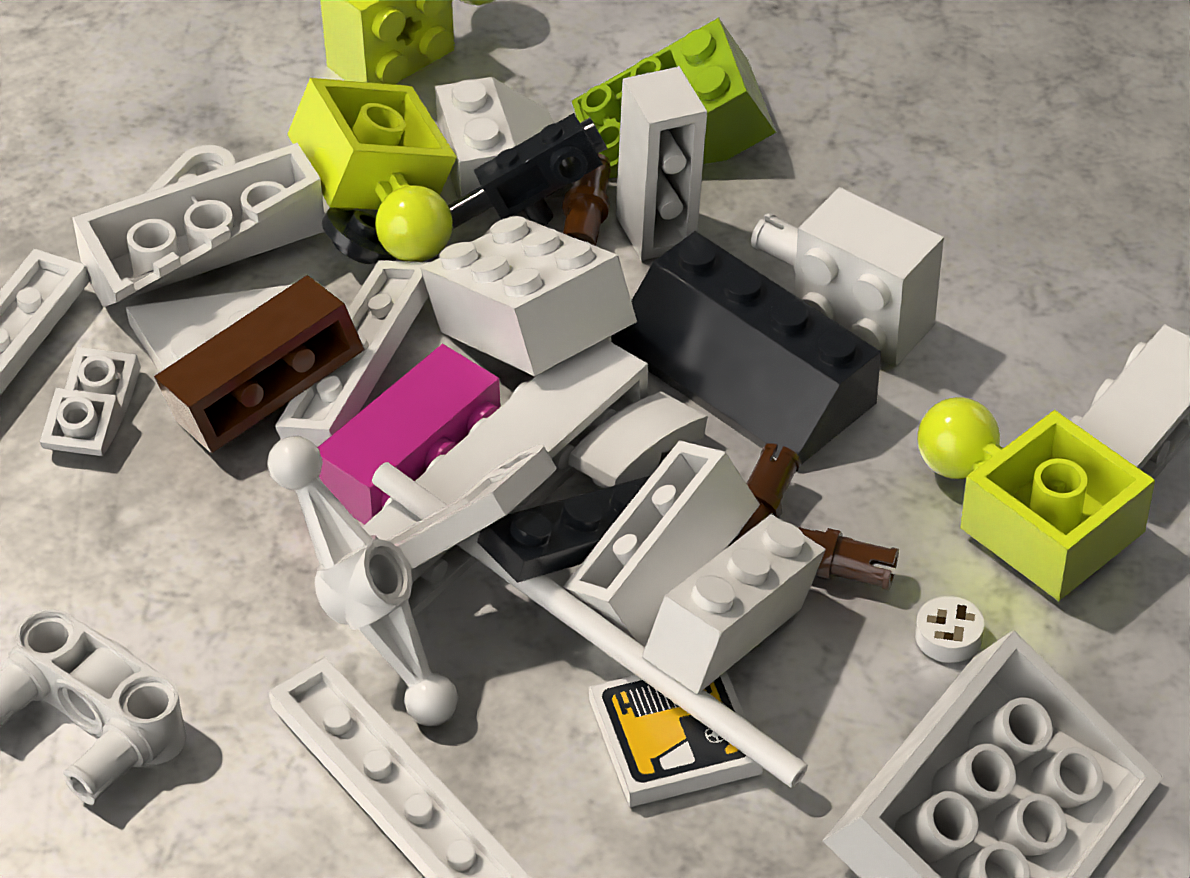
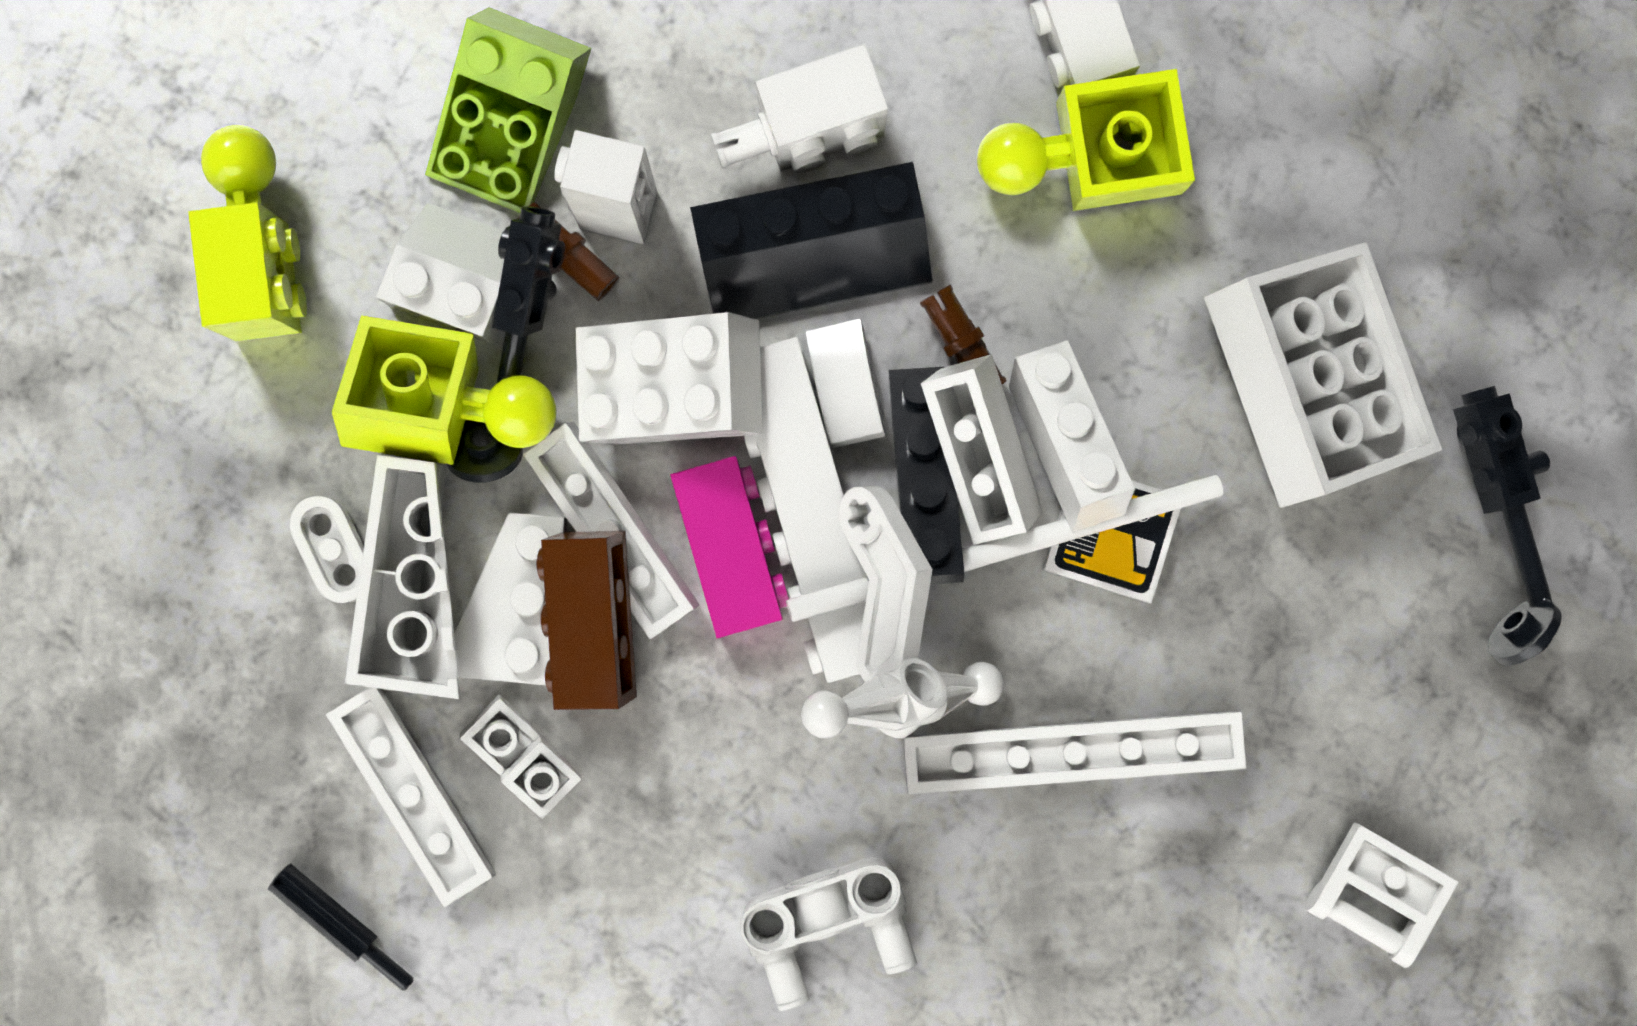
camera: 60 degrees left, 40 degrees up
reddish brown pin [796,526,899,590] -> none
white tile [915,596,984,663] -> none

